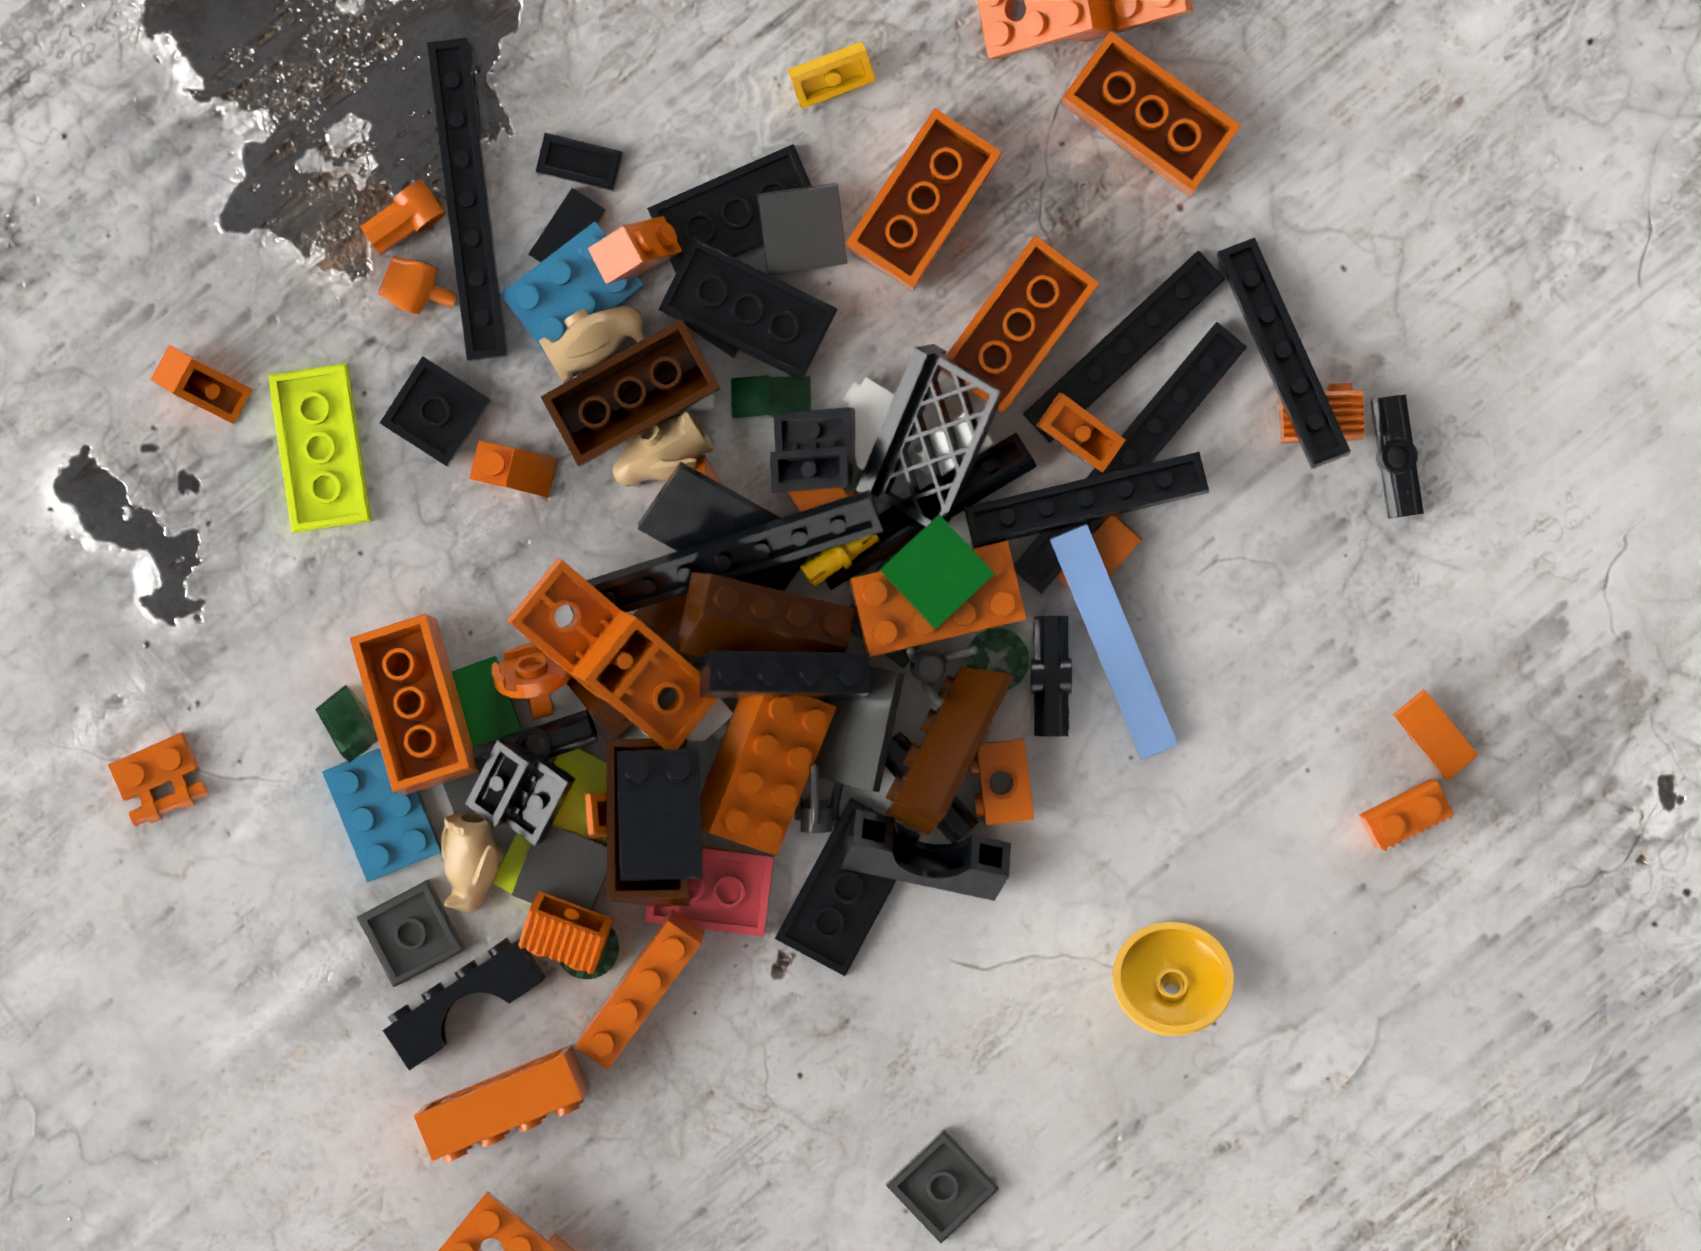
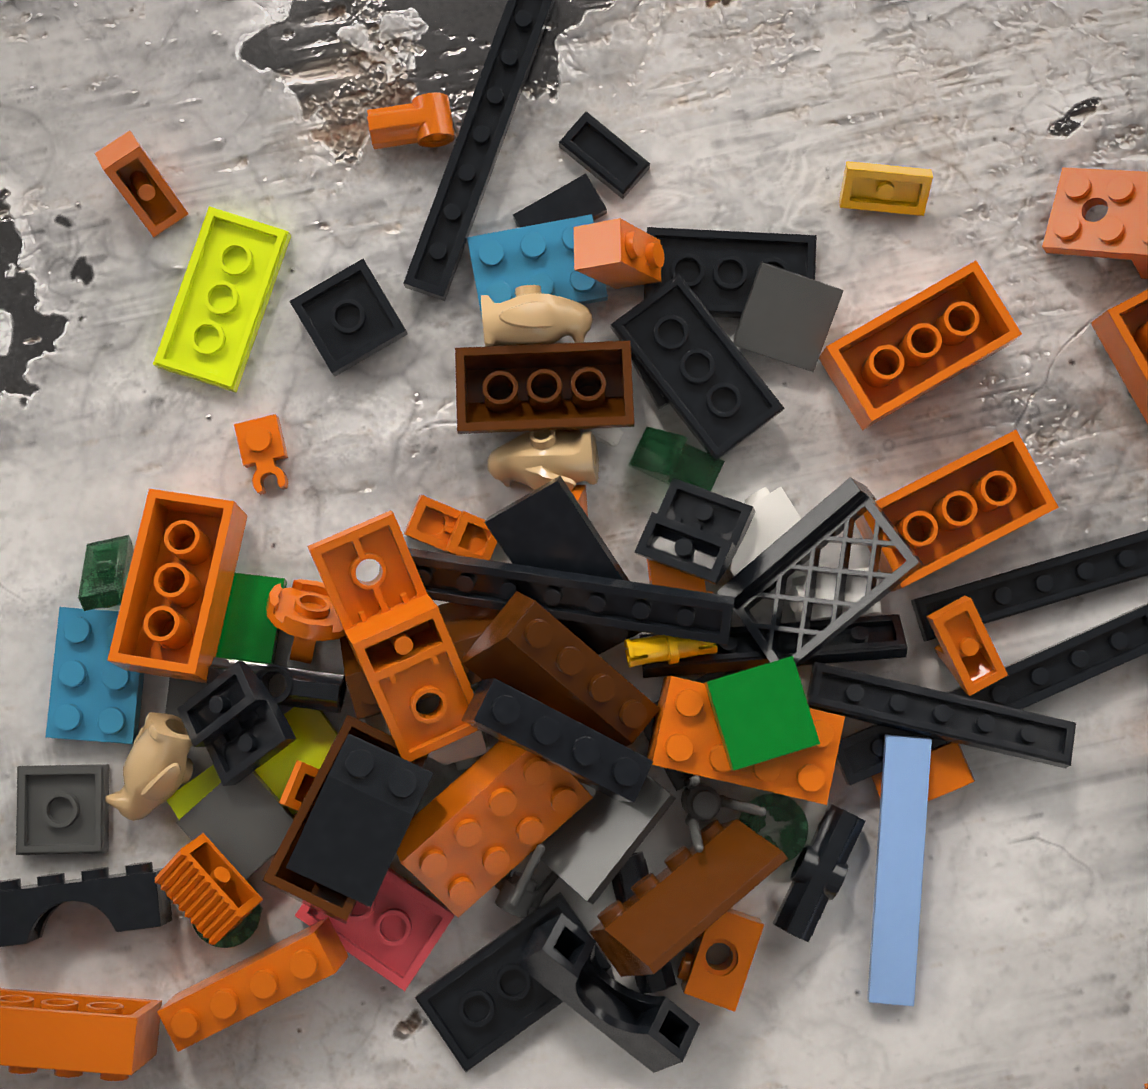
camera: 25 degrees right, 5 degrees down
orange piece [378,256,457,315] -> none
orange slope [469,440,558,498] -> none
none -> orange plate [234,414,288,495]
none -> orange slope [403,494,497,560]

